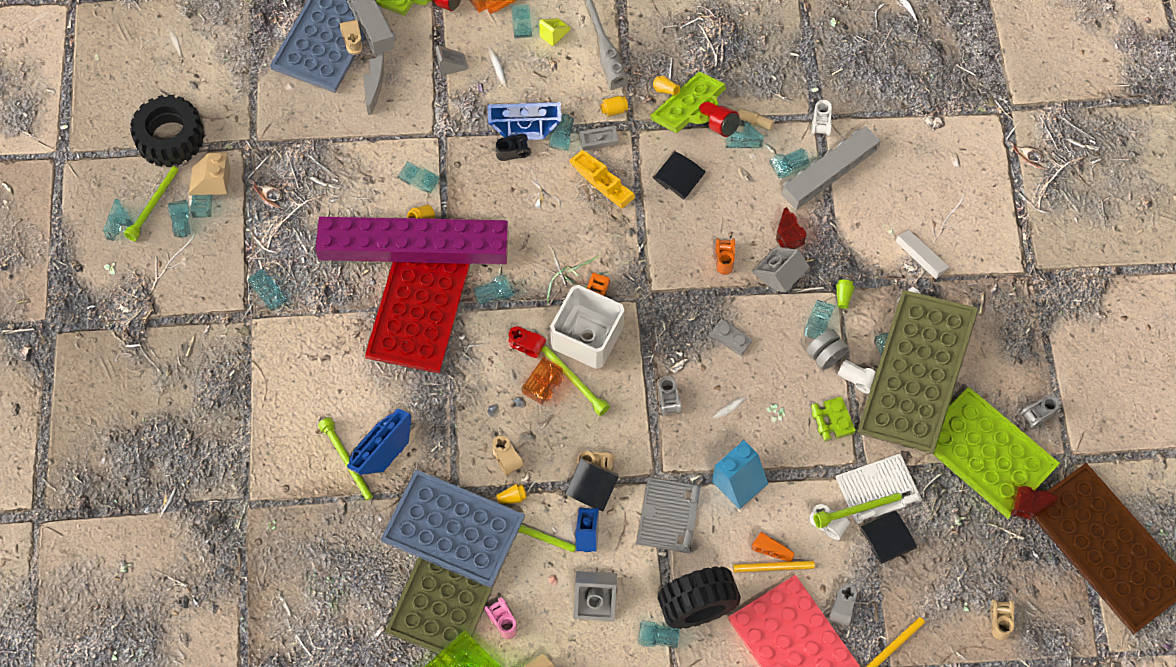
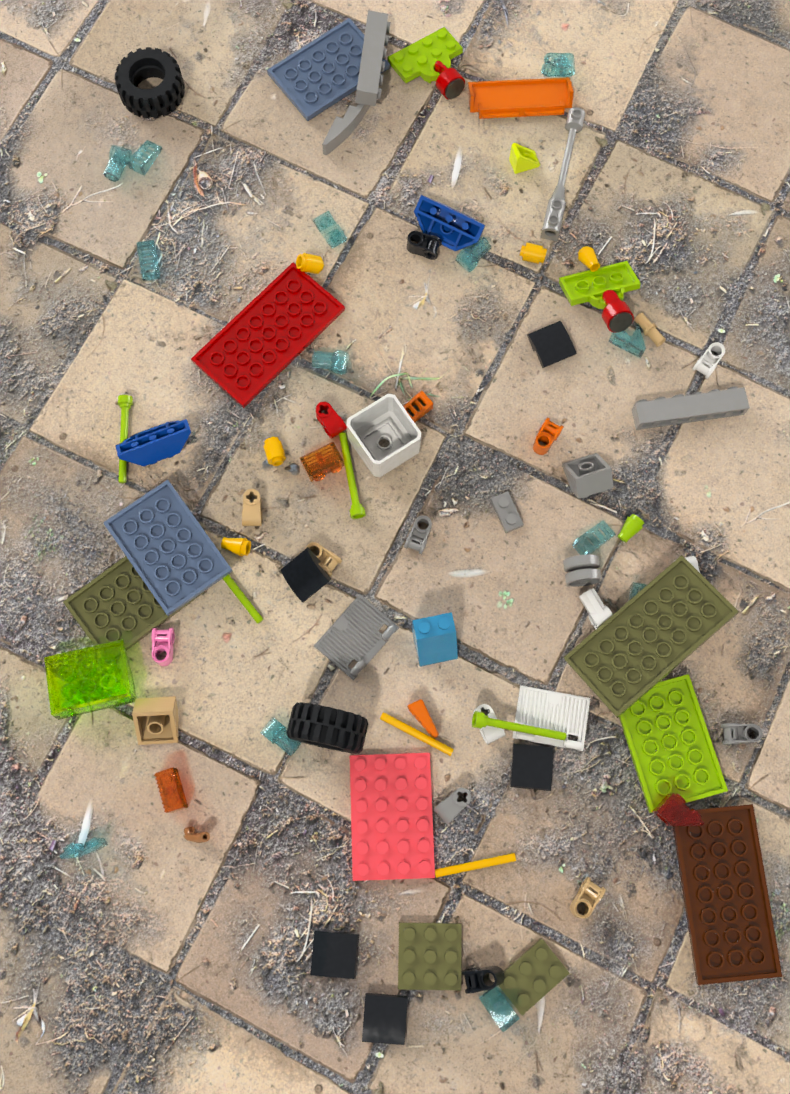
camera: 30 degrees right, 10 degrees up
clear light blue slope [103,199,133,241] -> none
lime piece [123,166,179,242] -> none
tan slope [189,152,230,195] -> none
magenta brick [316,216,509,264] -> none
tan piece [339,19,363,55] -> none
light grey slope [436,45,468,76] -> none
clear light blue slope [511,4,532,39] -> none
yellow slope [569,150,635,209] -> none
light grey slope [574,571,617,621] -> none
blue slope [575,508,599,552] -> none
light grey plate [579,125,619,150] -> none
clear light blue piece [770,148,809,178] -> none
clear red slope [776,207,807,249] -> none
lime plate [811,396,856,441] -> none
white slope [896,230,949,279] -> none
none -> yellow brick [264,437,286,466]

